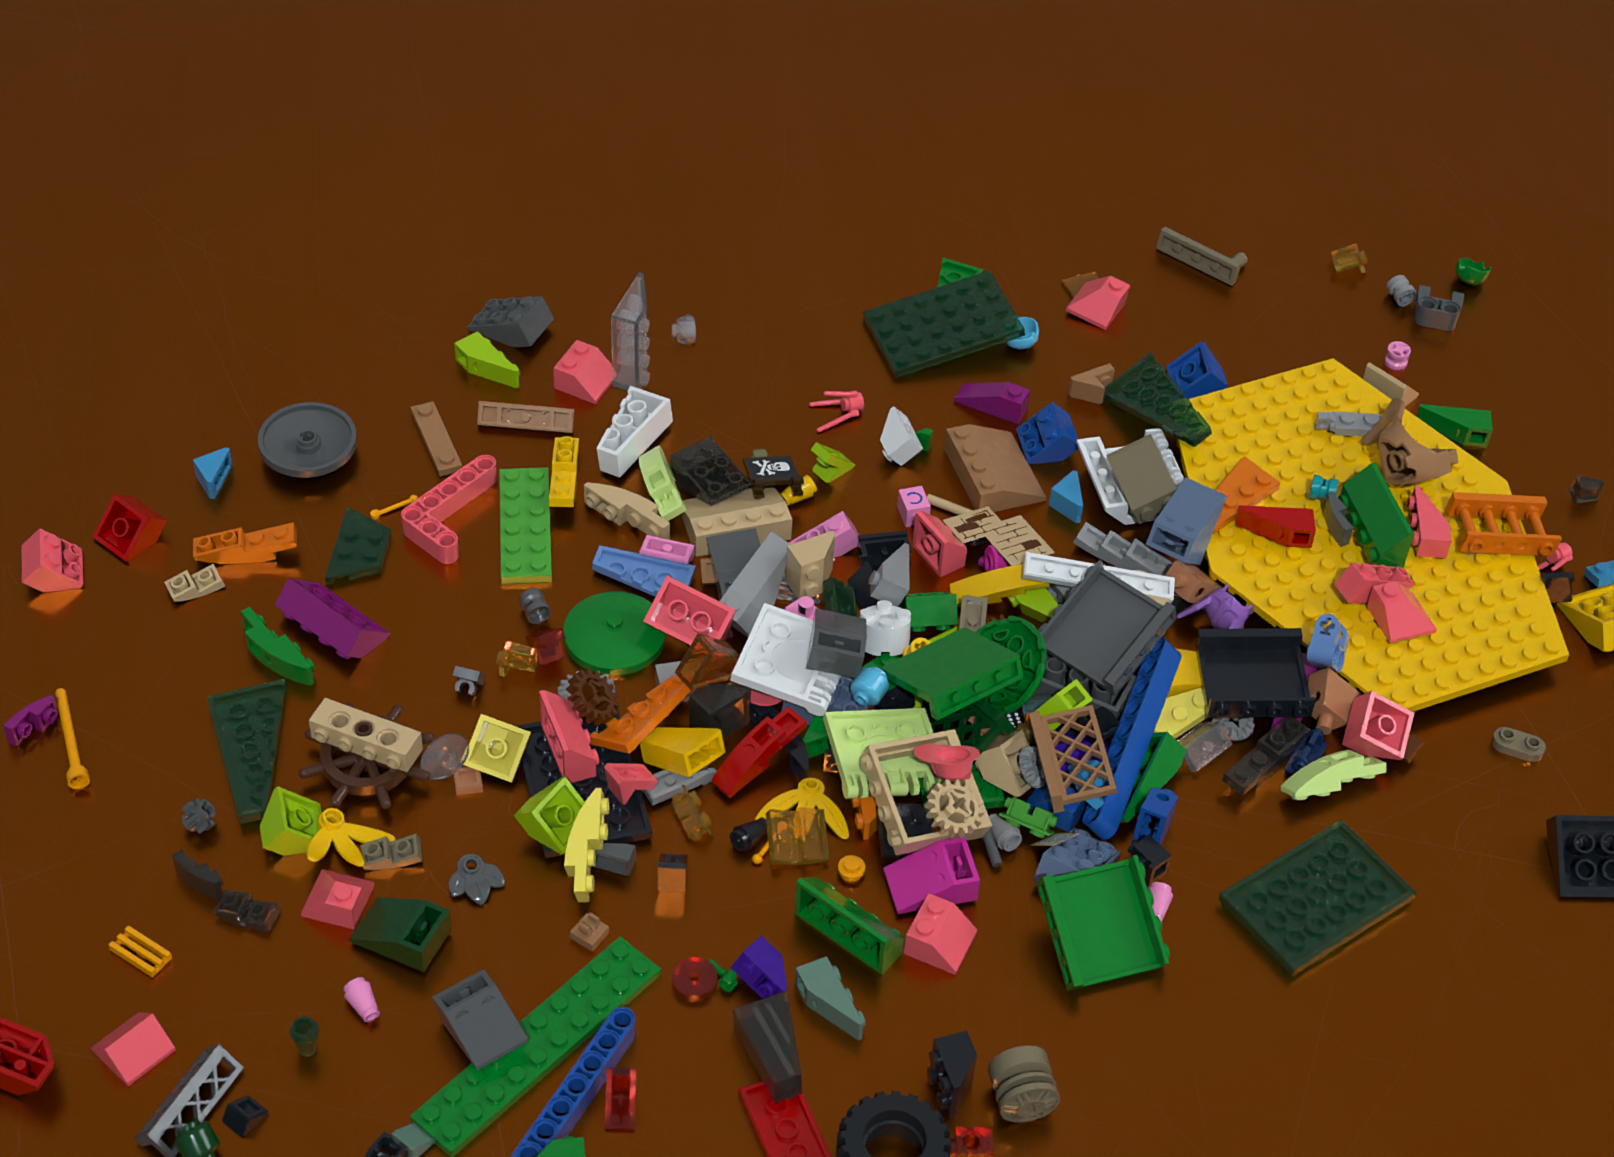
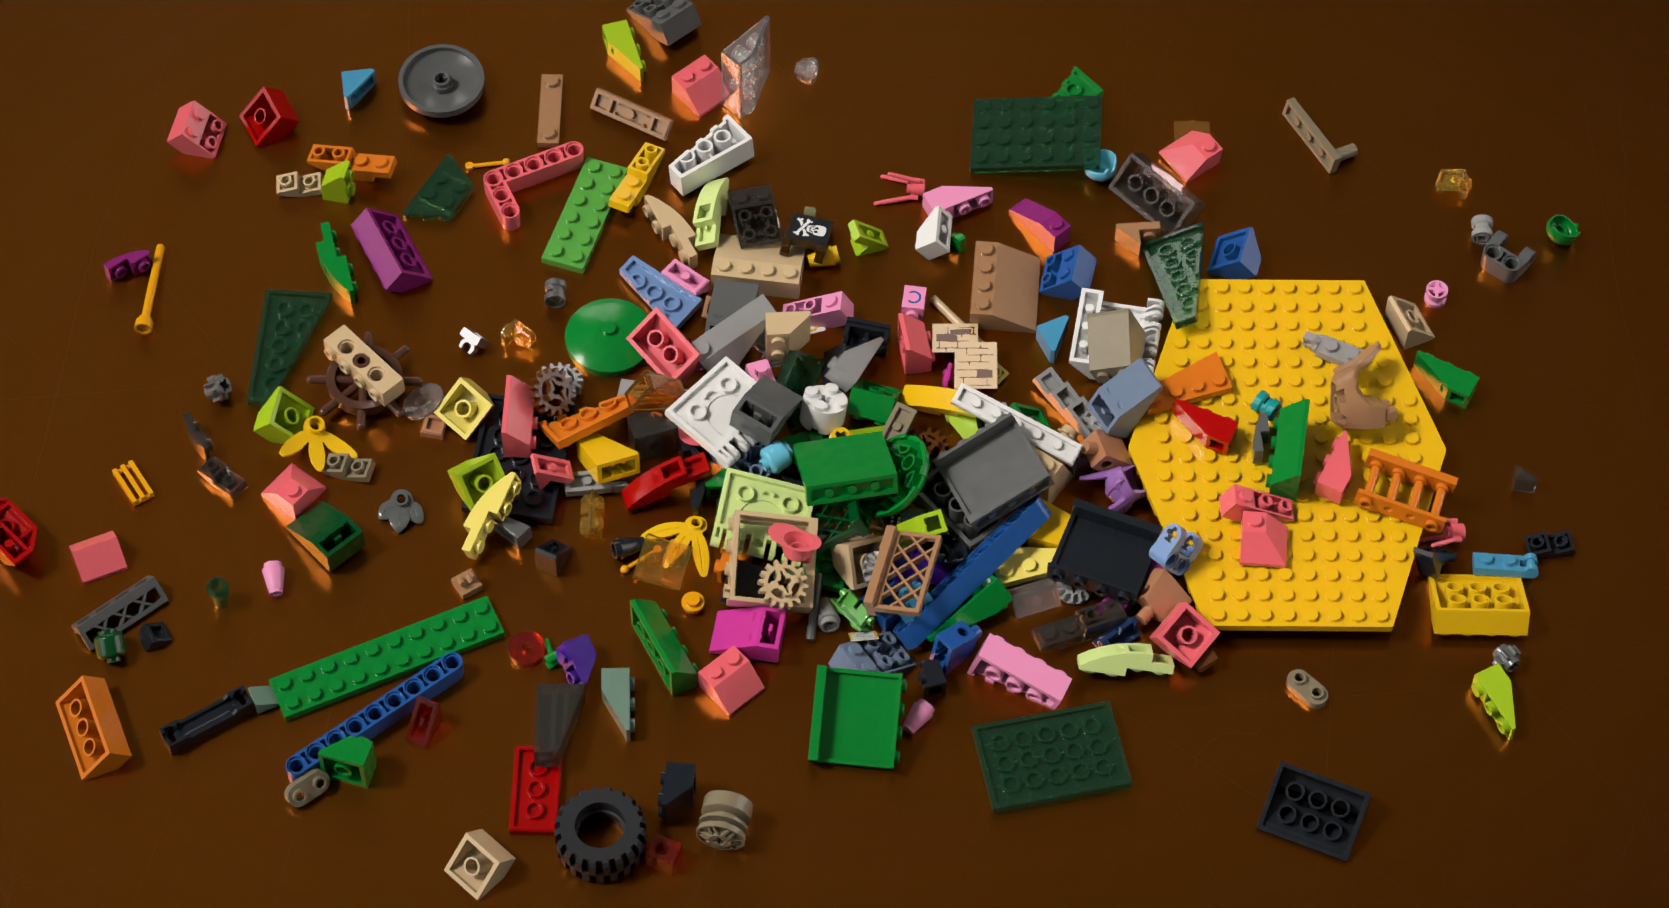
camera: 25 degrees right, 10 degrees up
dark grey slope [432,969,529,1070] -> none
clear red slope [525,628,565,665] -> none
none -> lime slope [321,160,356,204]
none -> bright pink slope [922,186,993,218]
none -> bright pink wedge [967,633,1072,710]
none -> clear smoke slope [1108,152,1206,239]

